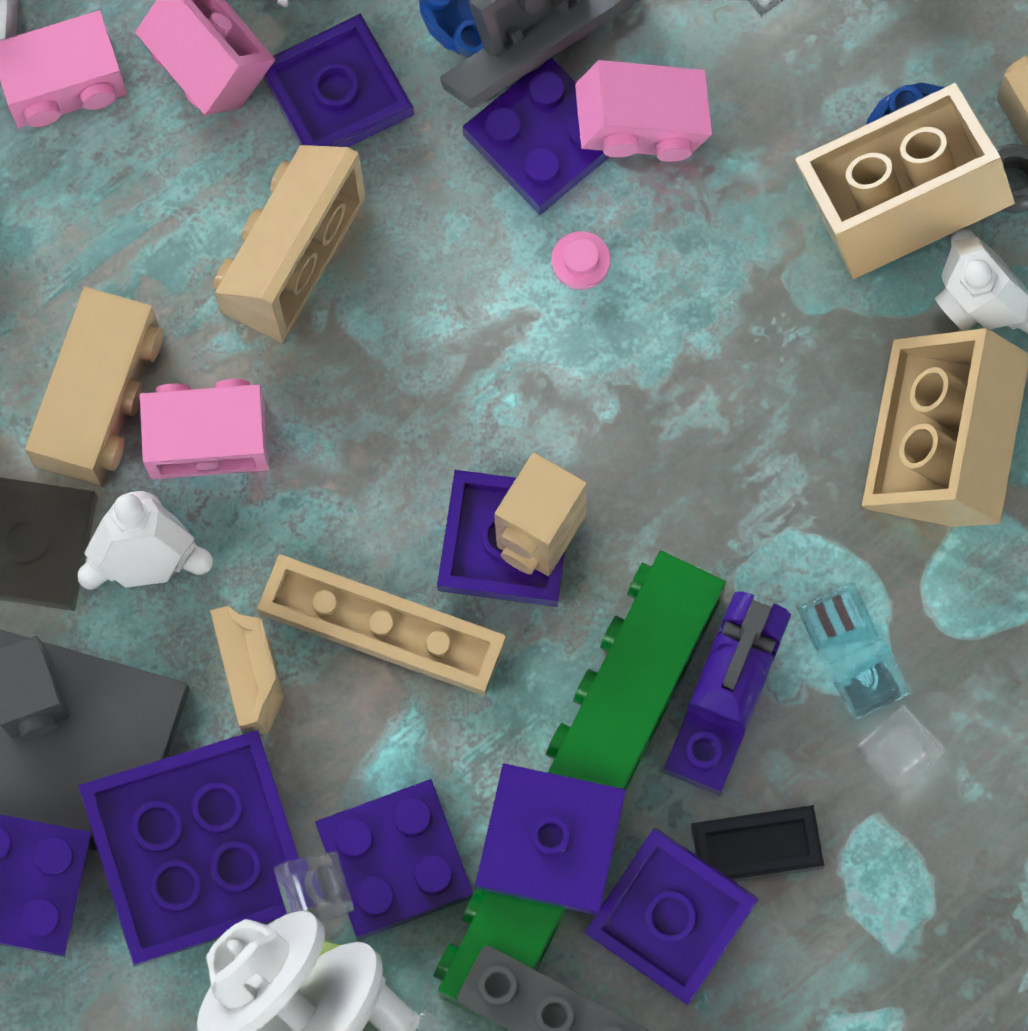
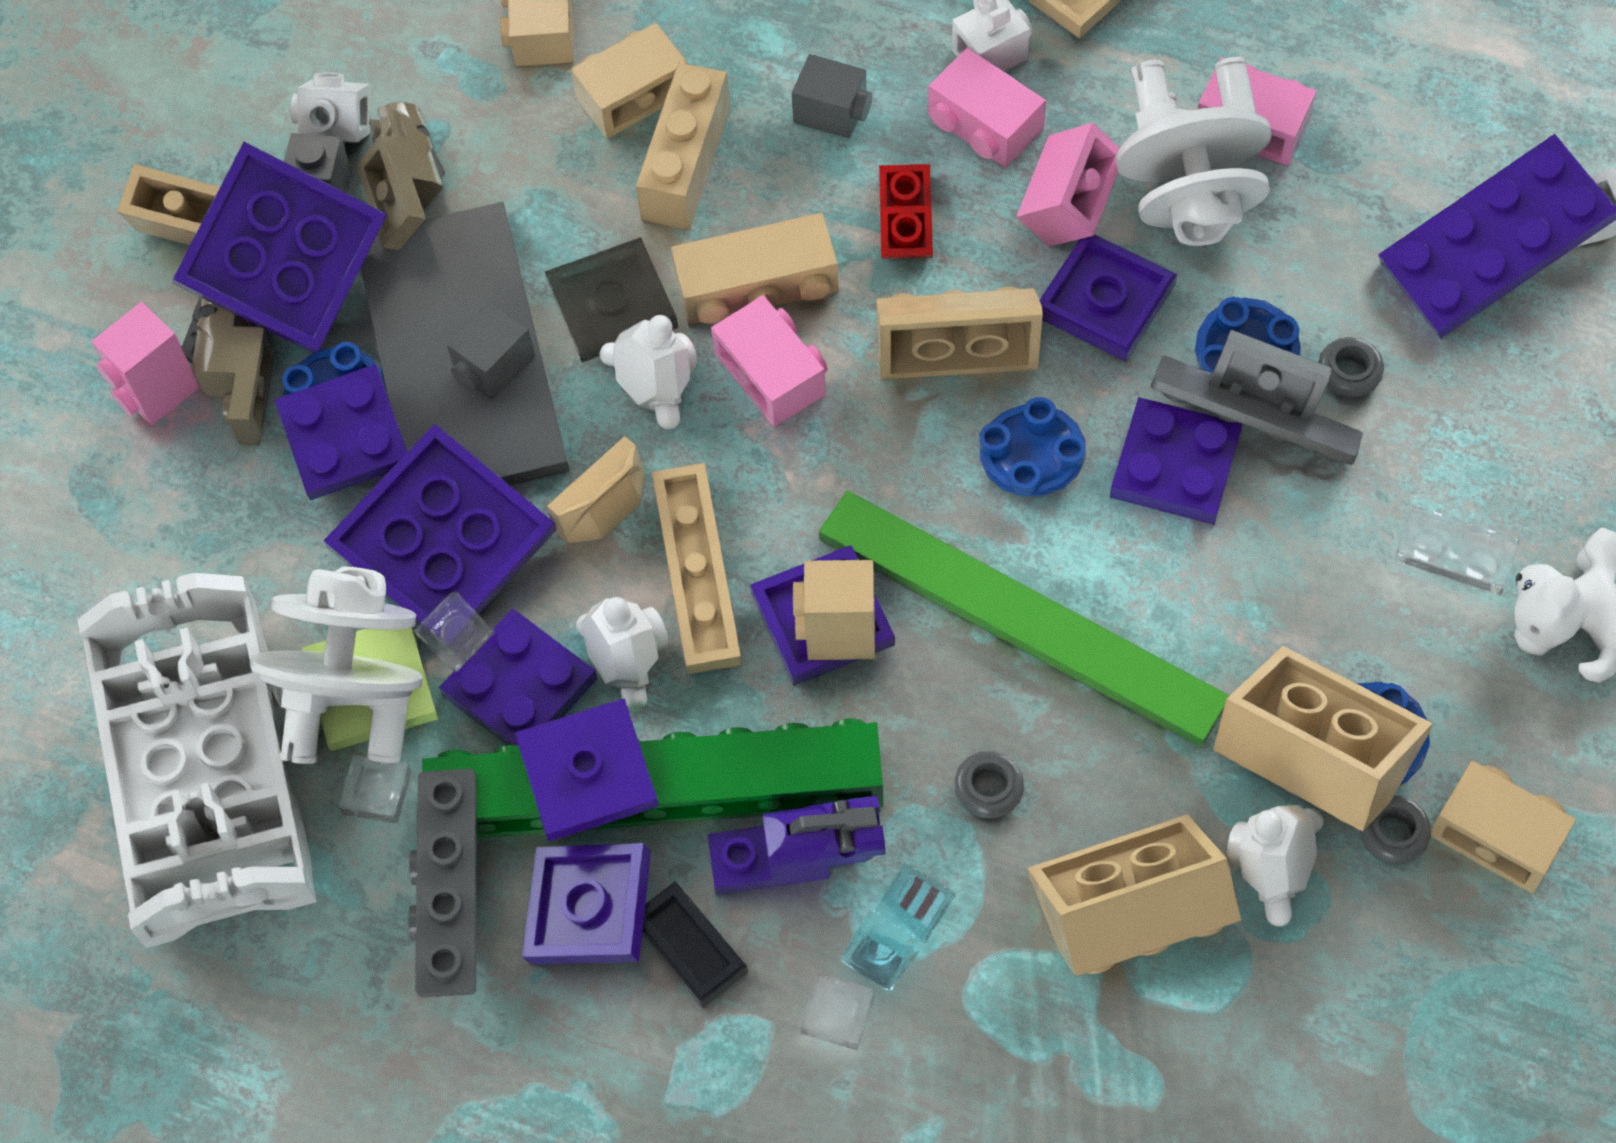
camera: 60 degrees right, 10 degrees down
bright pink plate [552,231,610,290] -> none
bright pink brick [575,60,712,162] -> none
none -> white rock [576,597,668,712]
none -> bright green tile [818,490,1230,748]
none -> red slope [879,164,933,259]
none -> dark grey piece [954,751,1025,819]
none -> blue dish [979,397,1086,497]

